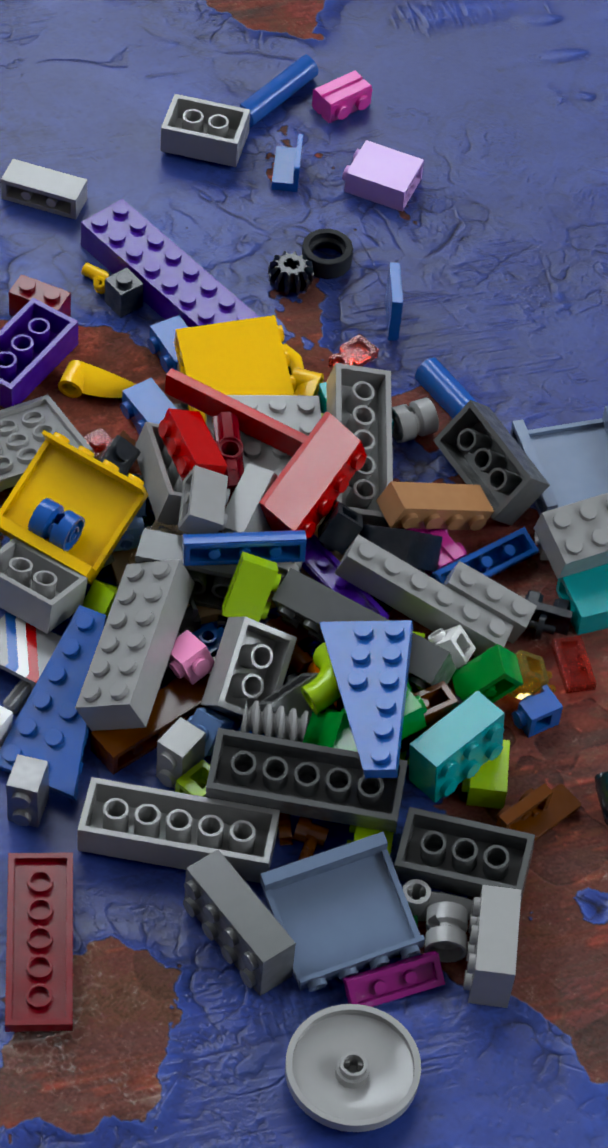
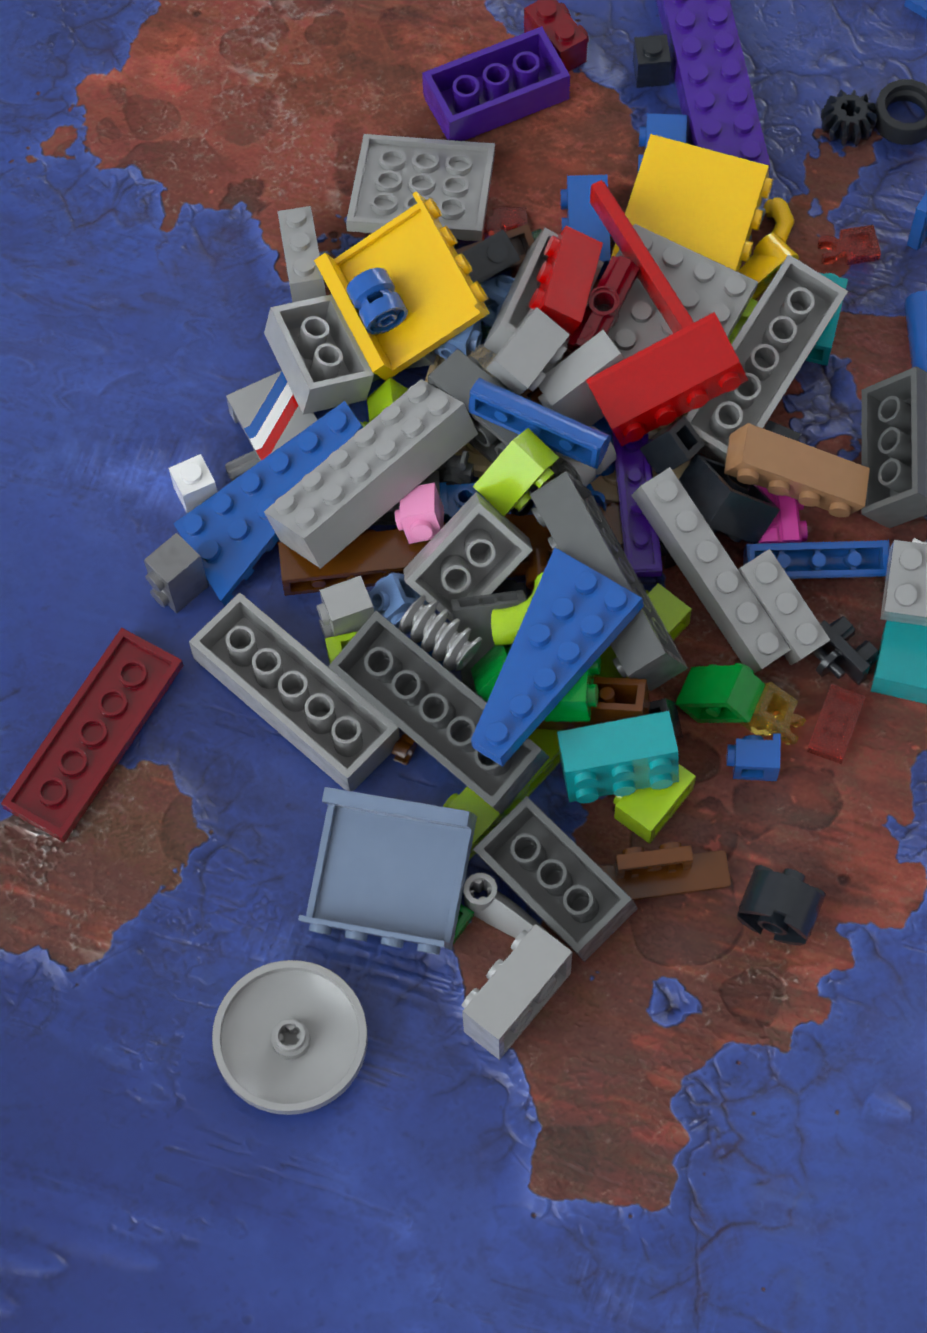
camera: 40 degrees right, 15 degrees up
yellow piece [58,360,136,398] -> none
yellow arm [81,262,110,294] -> none
dark grey brick [183,849,296,996] -> none
reddish brown brick [292,816,329,861] -> none
magenta plate [343,951,445,1007] -> none
light grey wheel [392,397,439,443] -> none
light grey wheel [424,901,468,963] -> none
white brick [428,624,476,670] -> none

